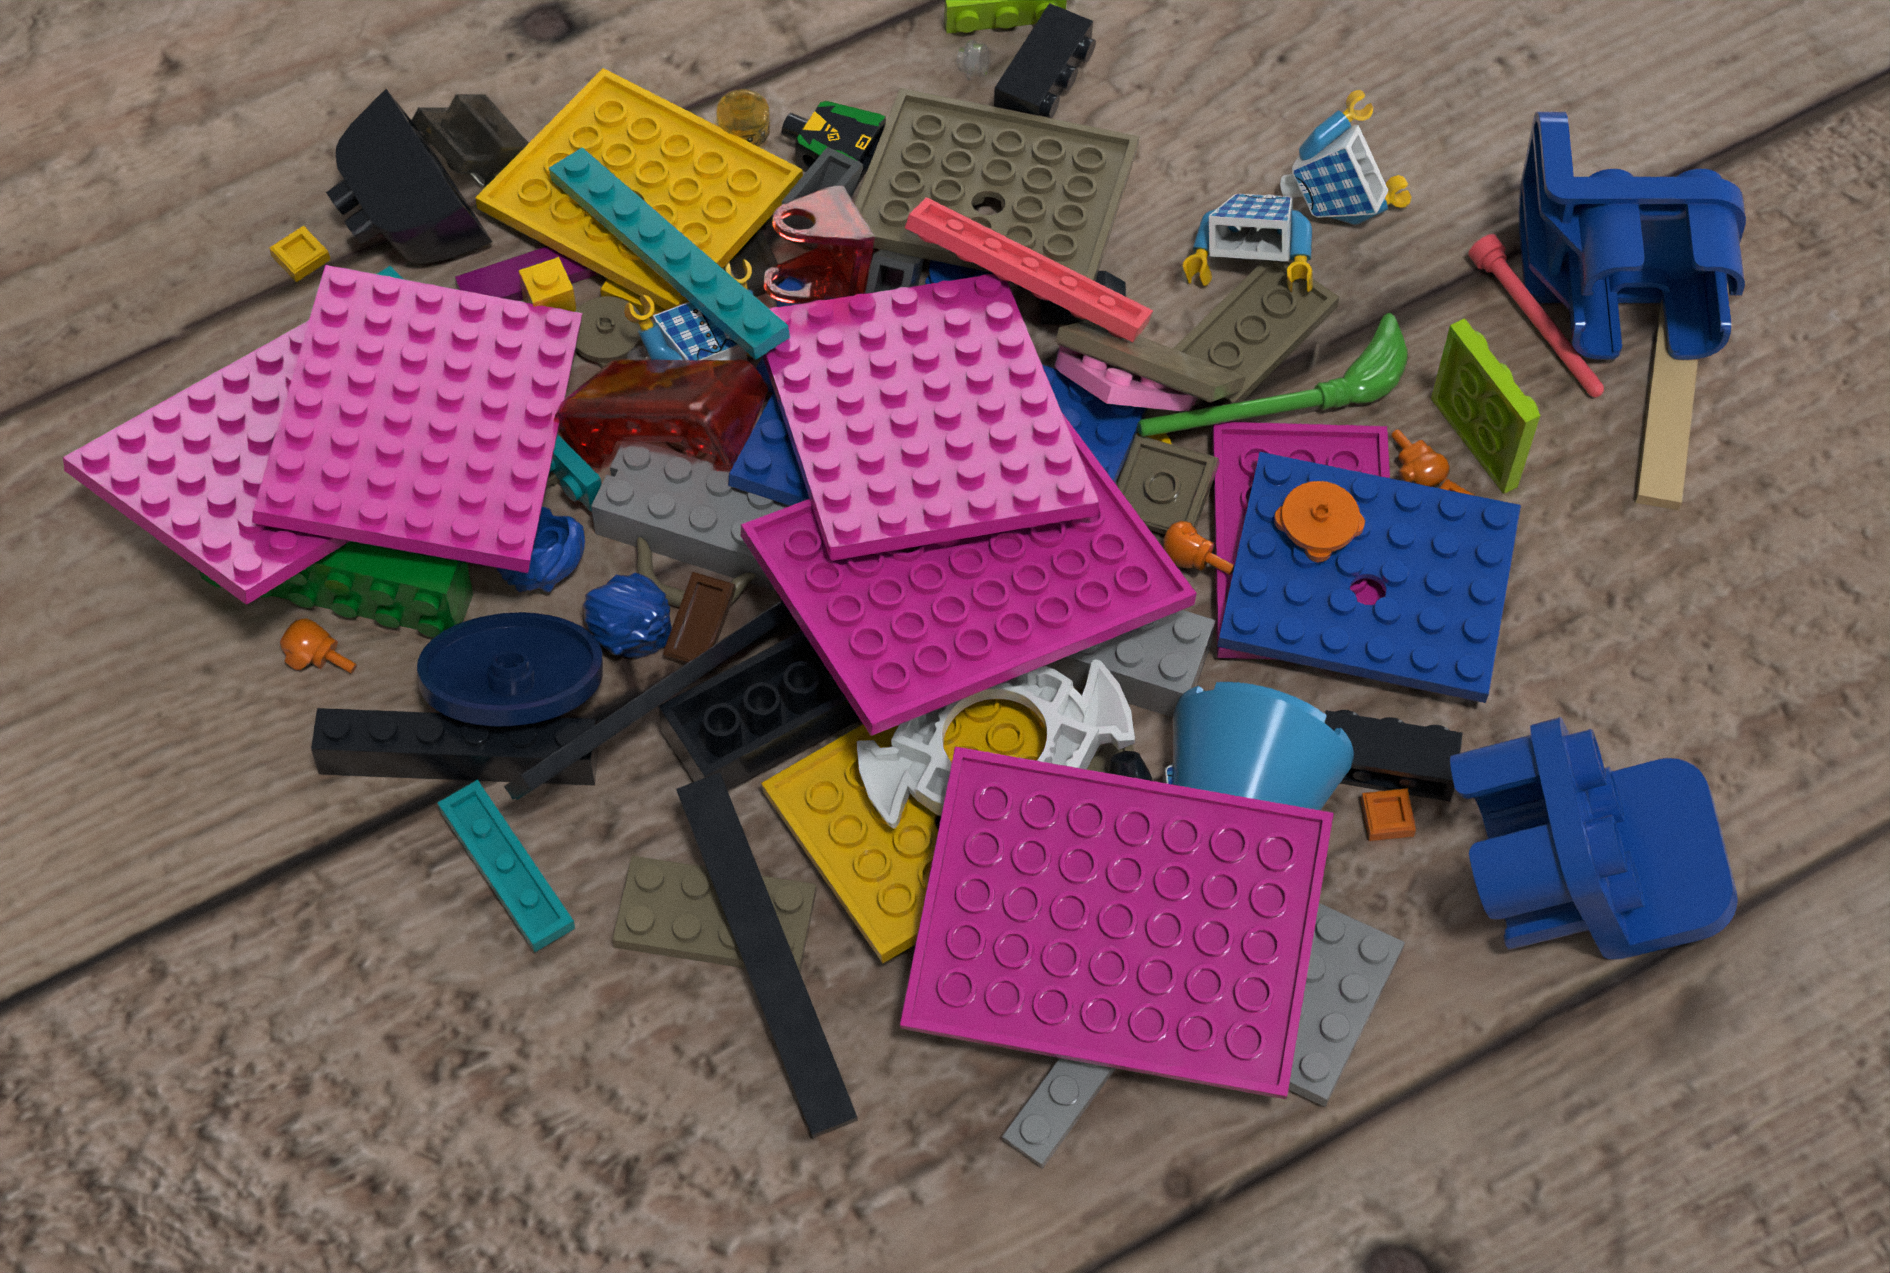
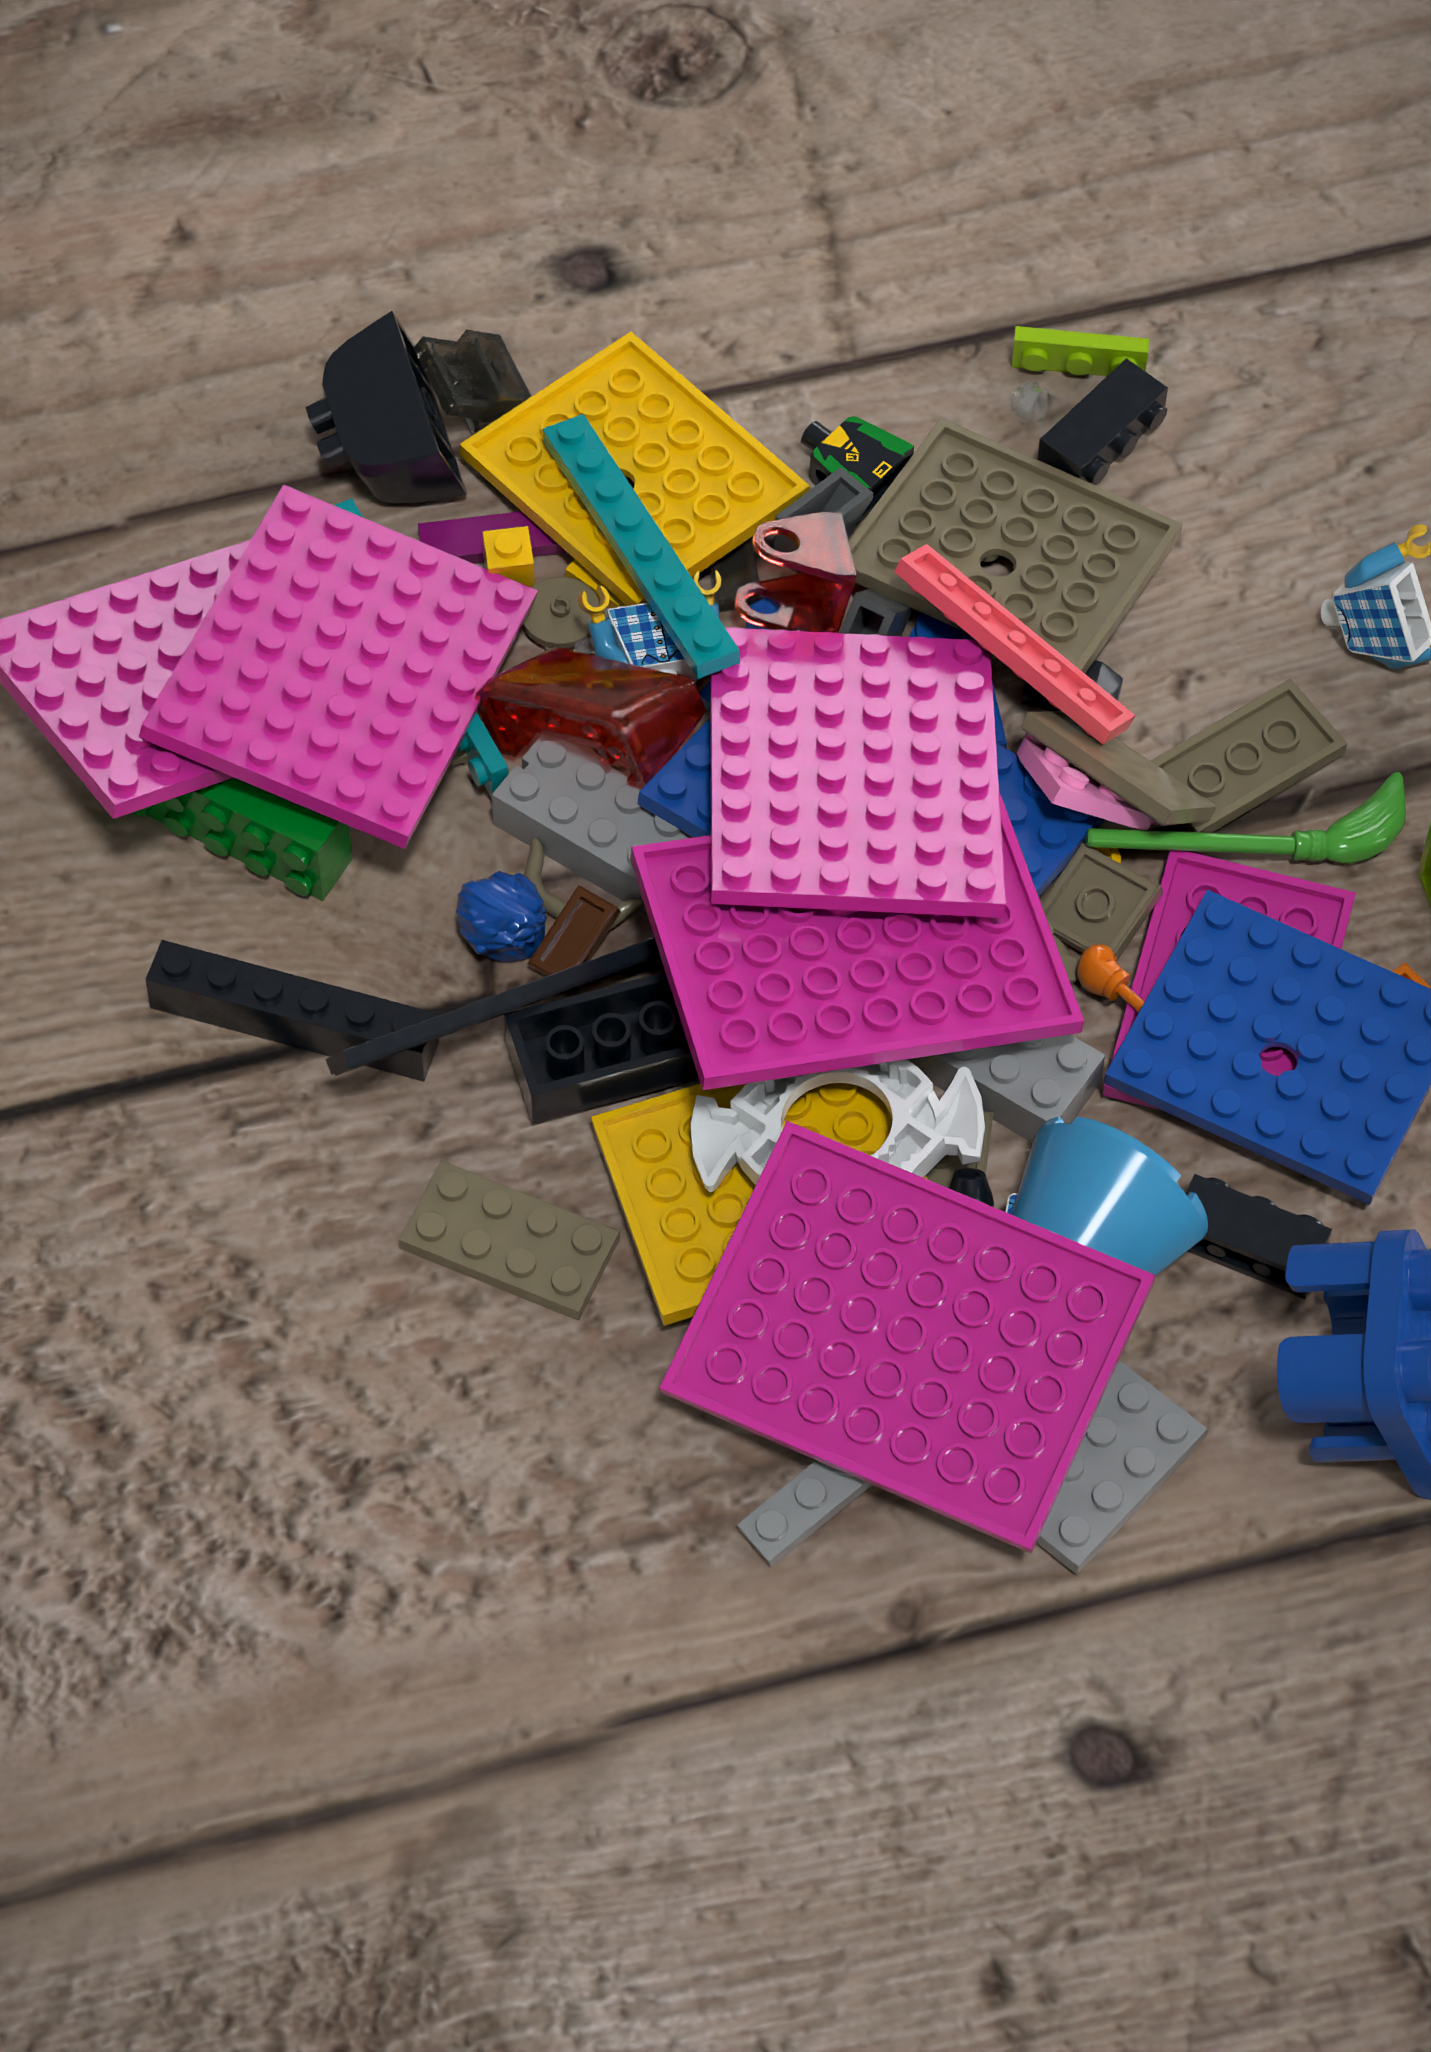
camera: 15 degrees right, 0 degrees up
yellow tile [269,225,331,282] -> none
orange piece [280,618,357,674] -> none
dark blue dish [417,612,603,726] -> none
teal plate [437,780,575,953] -> none
blue hair [496,506,585,592] -> none
black tile [676,772,858,1138] -> none
clear yellow head [716,89,770,147] -> none
torso [1183,194,1313,292] -> none
orange piece [1274,481,1365,562] -> none
orange tile [1360,788,1416,841] -> none
orange piece [1391,429,1449,487] -> none

